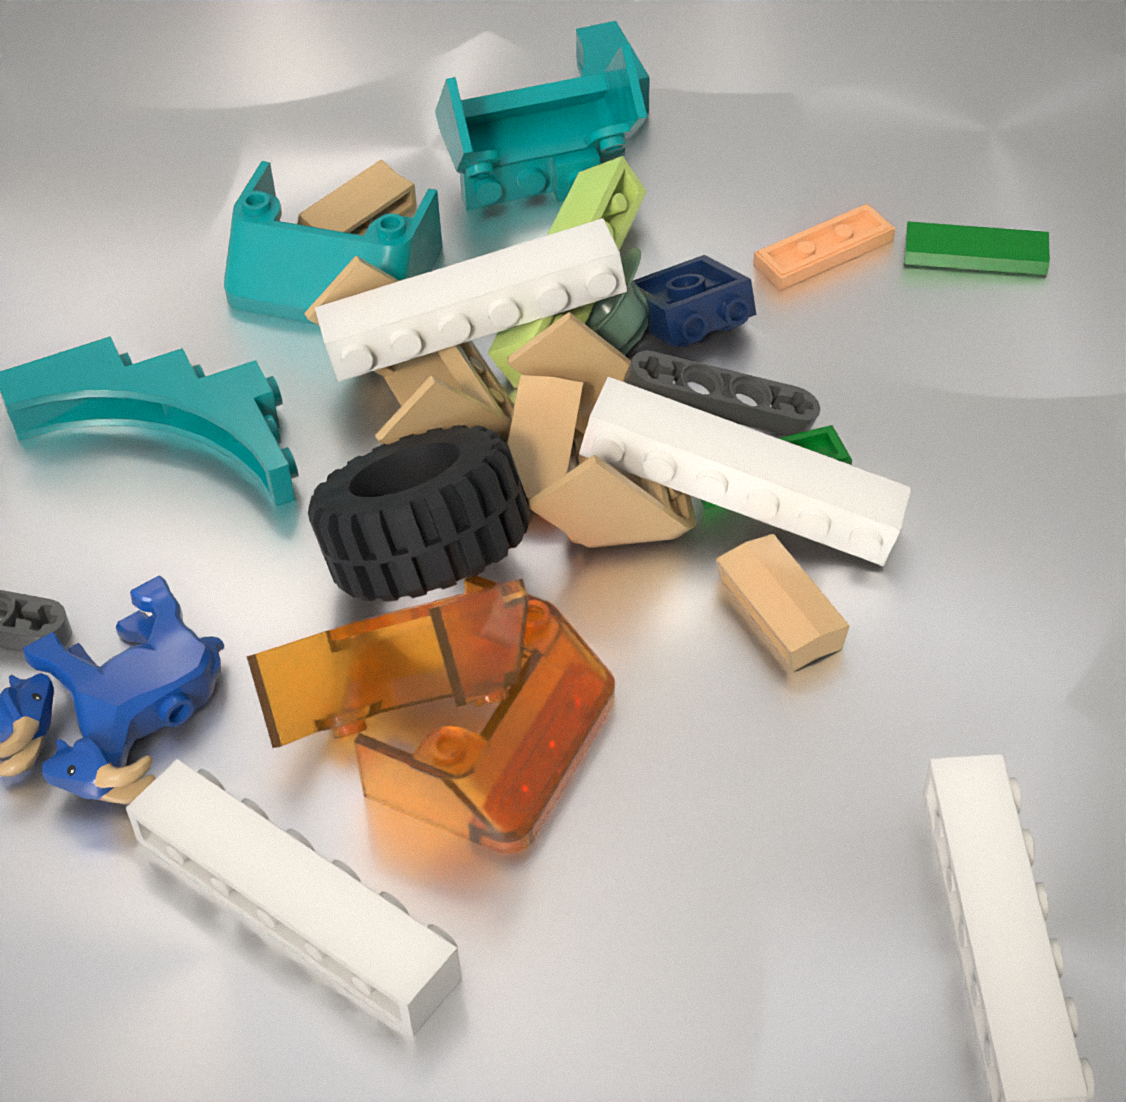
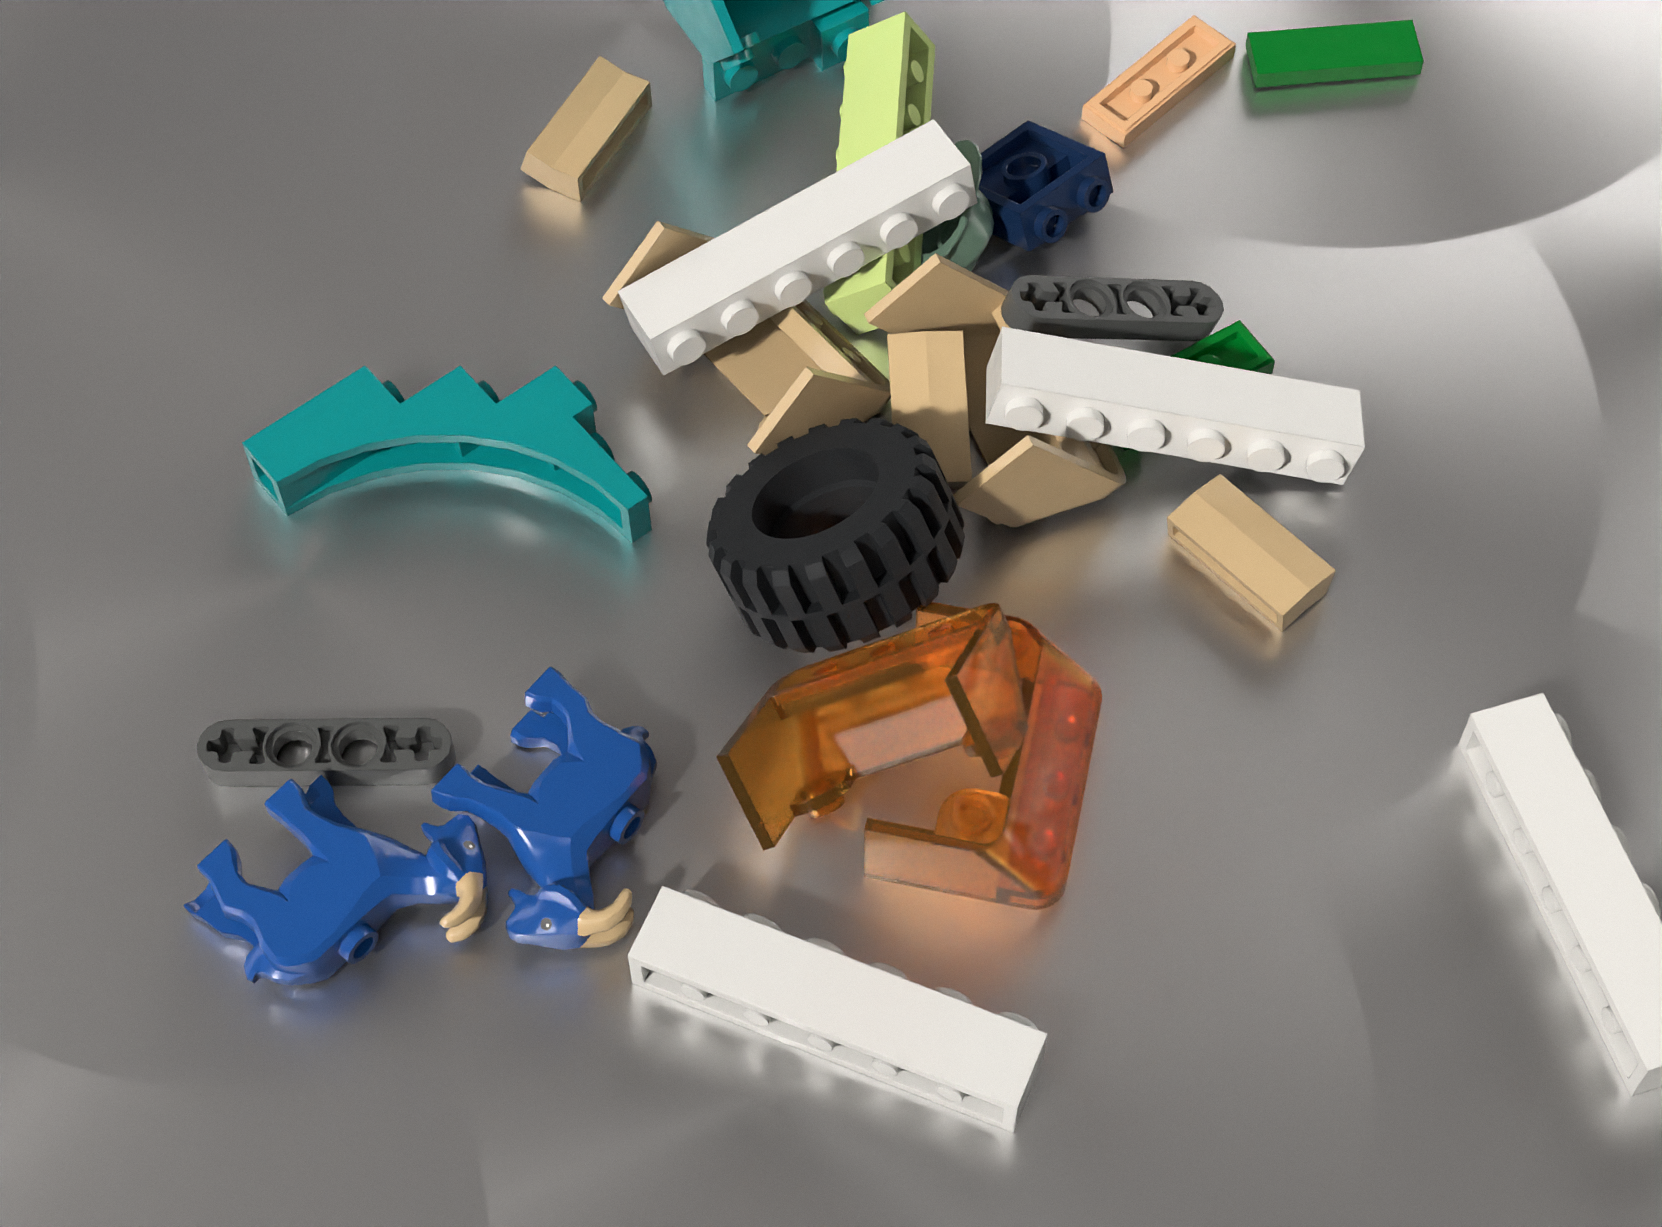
camera: 15 degrees left, 10 degrees up
teal windscreen [224,161,443,325] -> none

